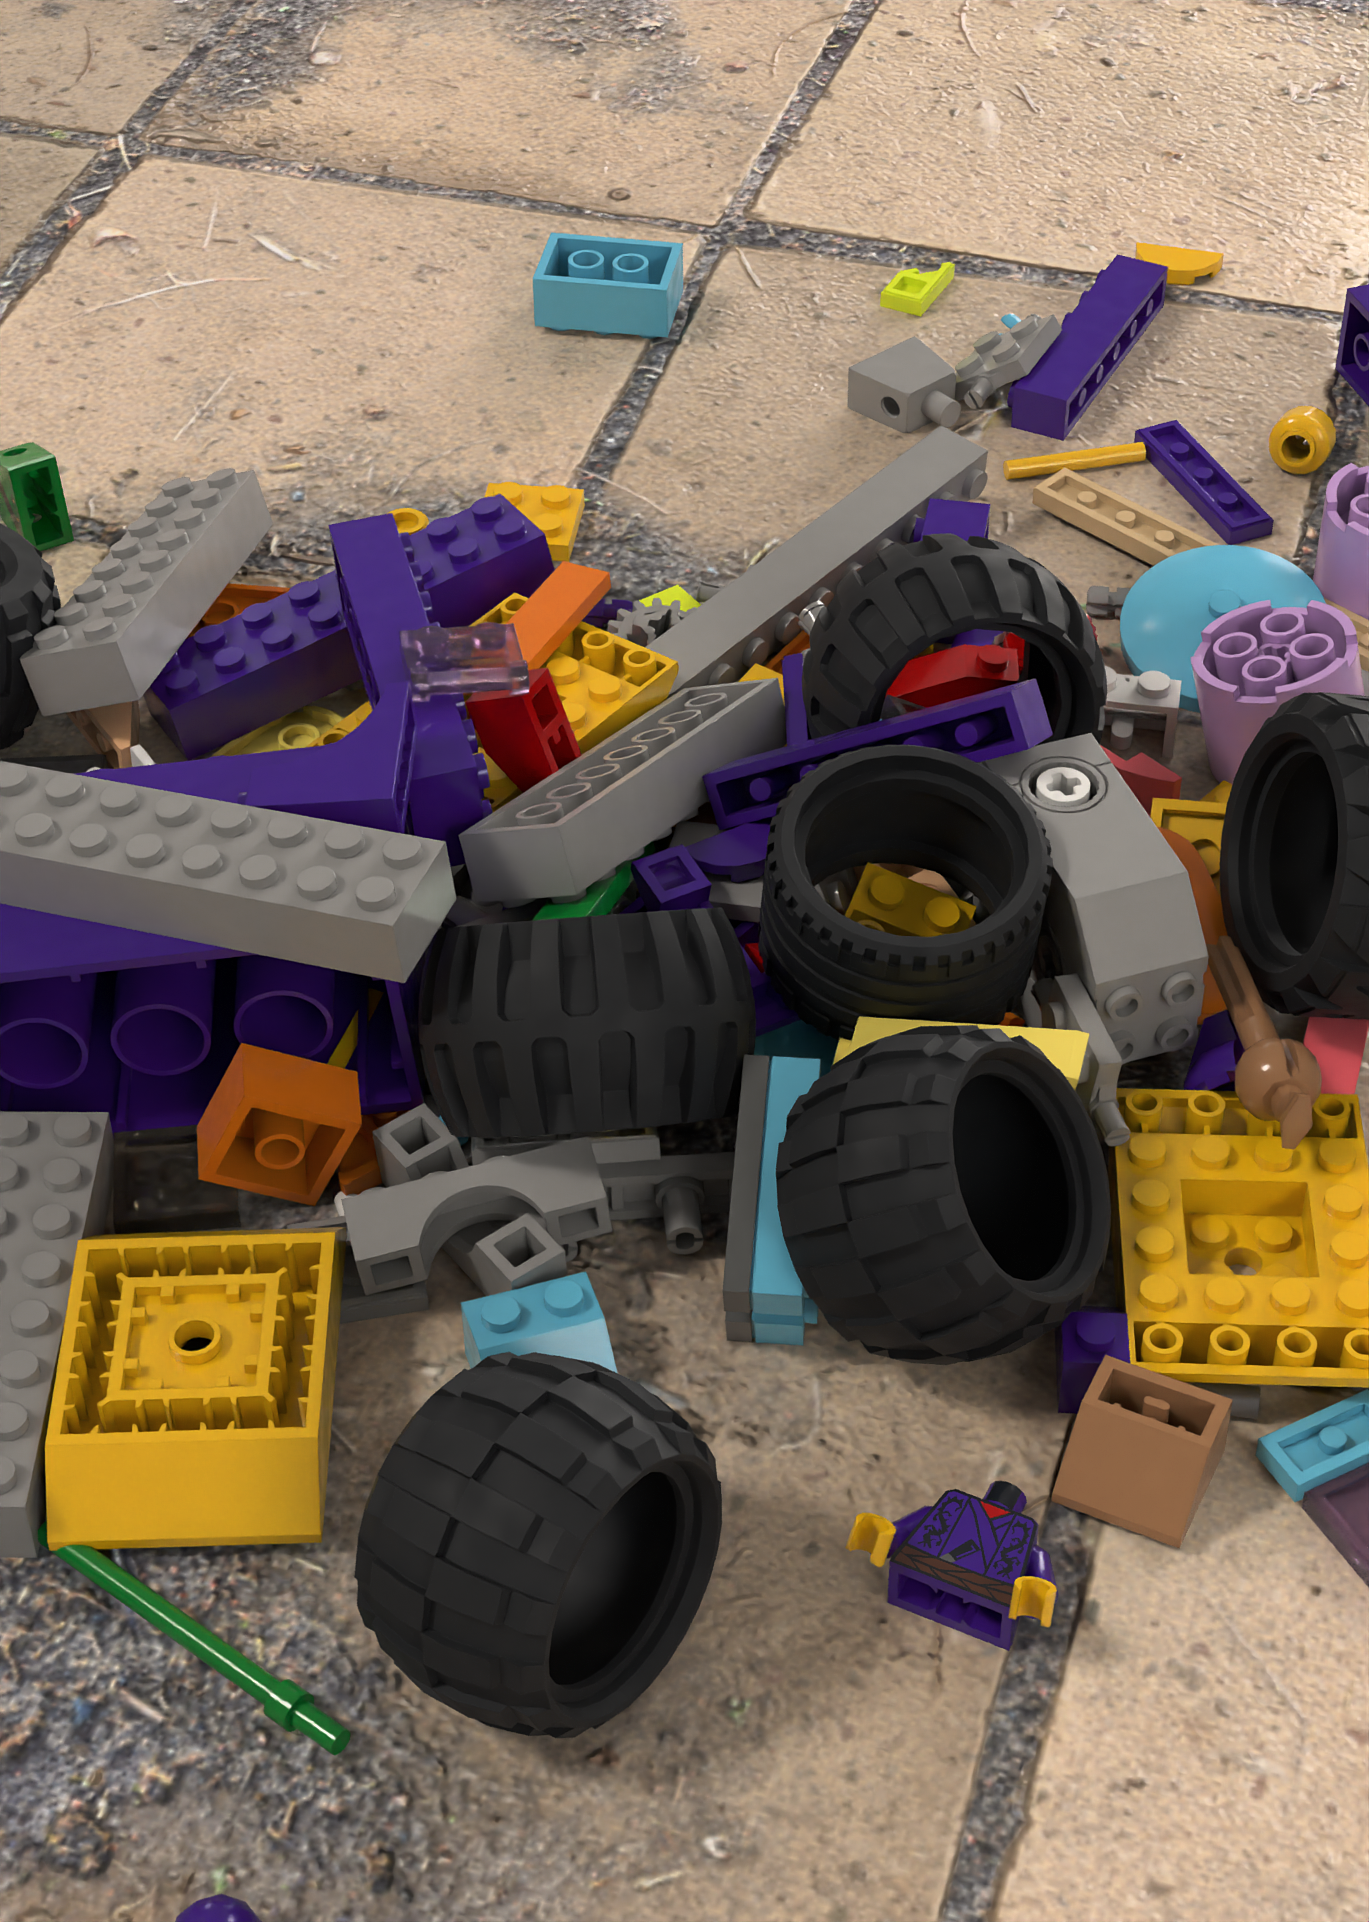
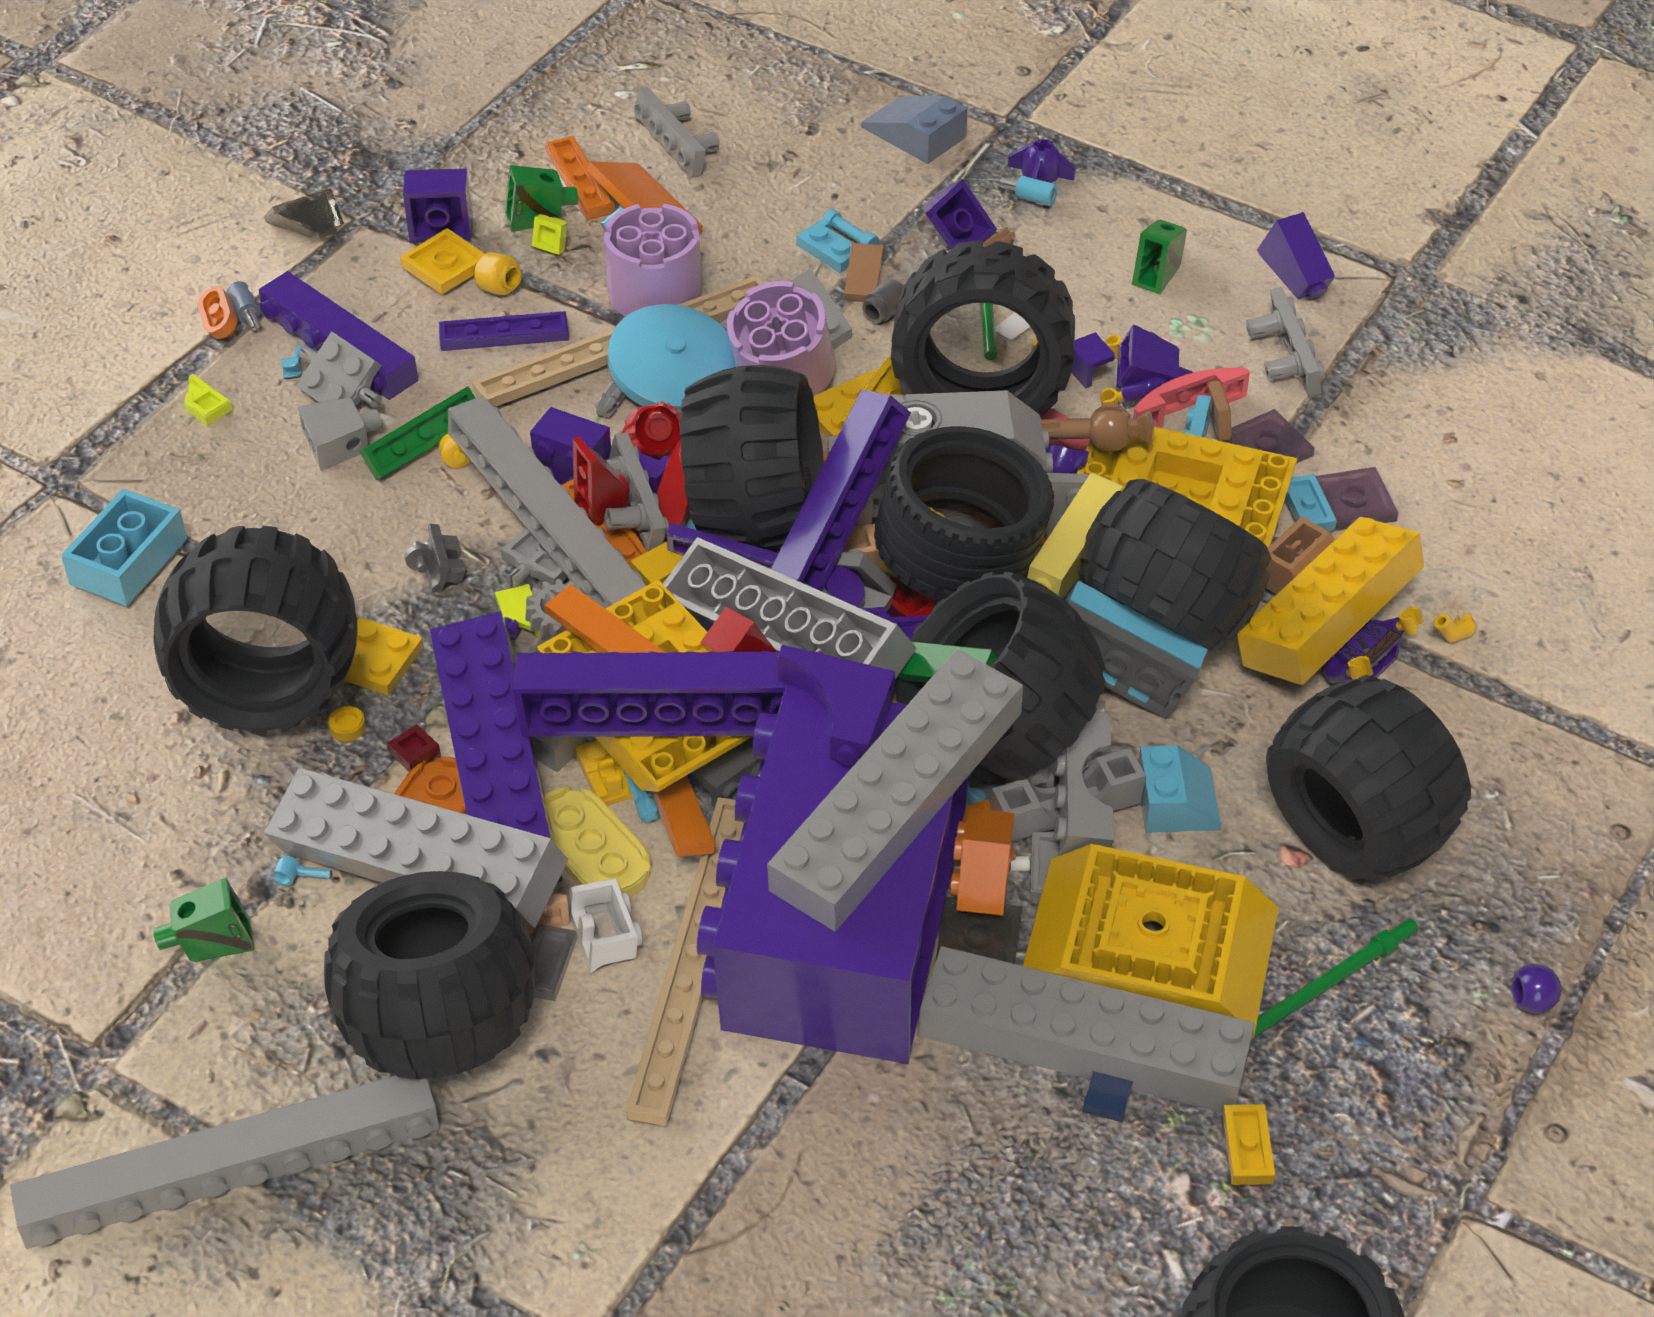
camera: 75 degrees left, 5 degrees up
clear purple plate [399,622,529,703] -> none
yellow bar [1003,442,1146,480] -> none
yellow tile [1135,242,1224,285] -> none
none -> black tyre [153,525,358,733]
none -> orange plate [198,286,238,339]
none -> sand blue piece [226,281,261,330]
none -> clear smoke slope [264,188,344,240]
none -> green plate [359,386,476,480]
none -> yellow plate [400,228,485,294]
none -> flat silver hips [405,524,465,592]
none -> red slope [573,436,630,525]
none -> yellow brick [1237,517,1424,685]
none -> yellow arm [1434,613,1477,643]

